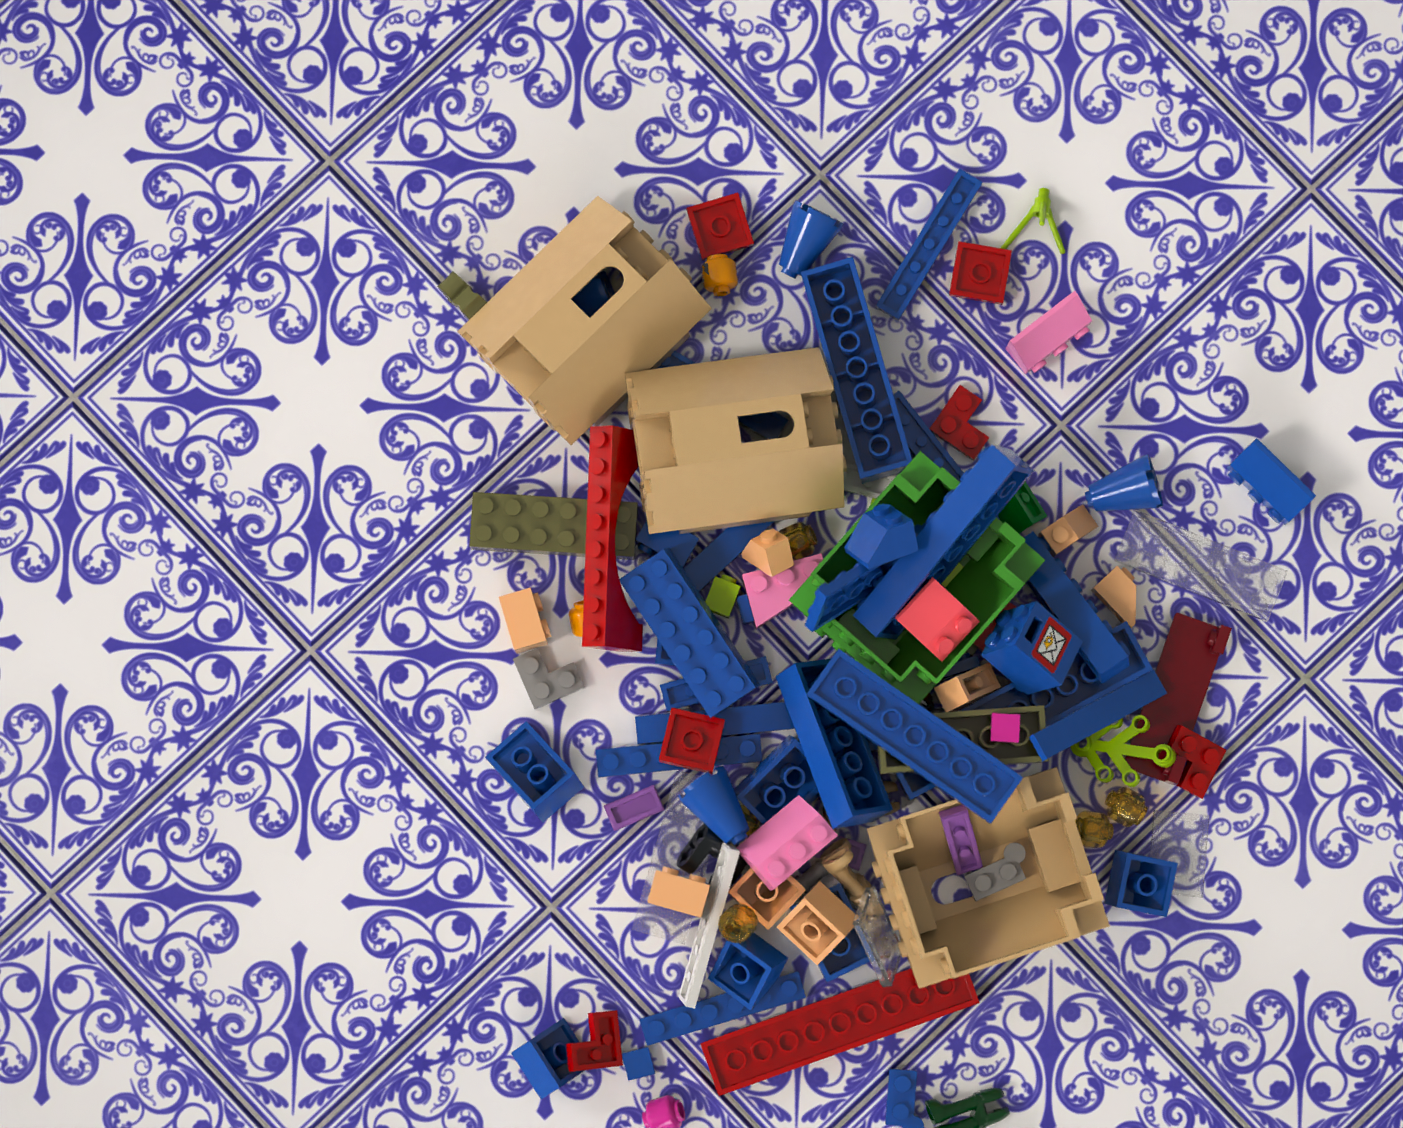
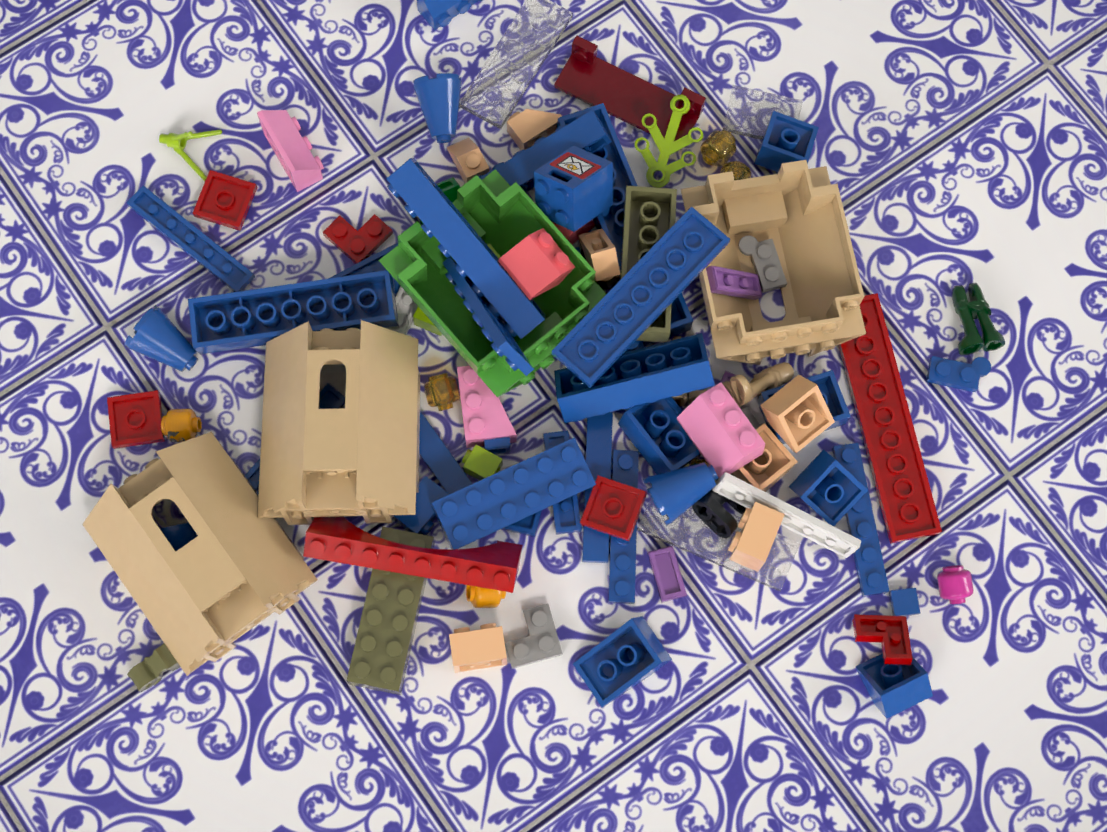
camera: 85 degrees left, 10 degrees down
clear yellow head [718,904,758,943] -> none
light nougat slope [741,528,794,577] -> none
blue slope [844,504,919,569] -> none
clear tile [853,887,902,987] -> none
dark pink tile [990,713,1020,743] -> none
blue tile [1029,669,1167,762] -> none
red plate [1168,725,1226,799] -> none

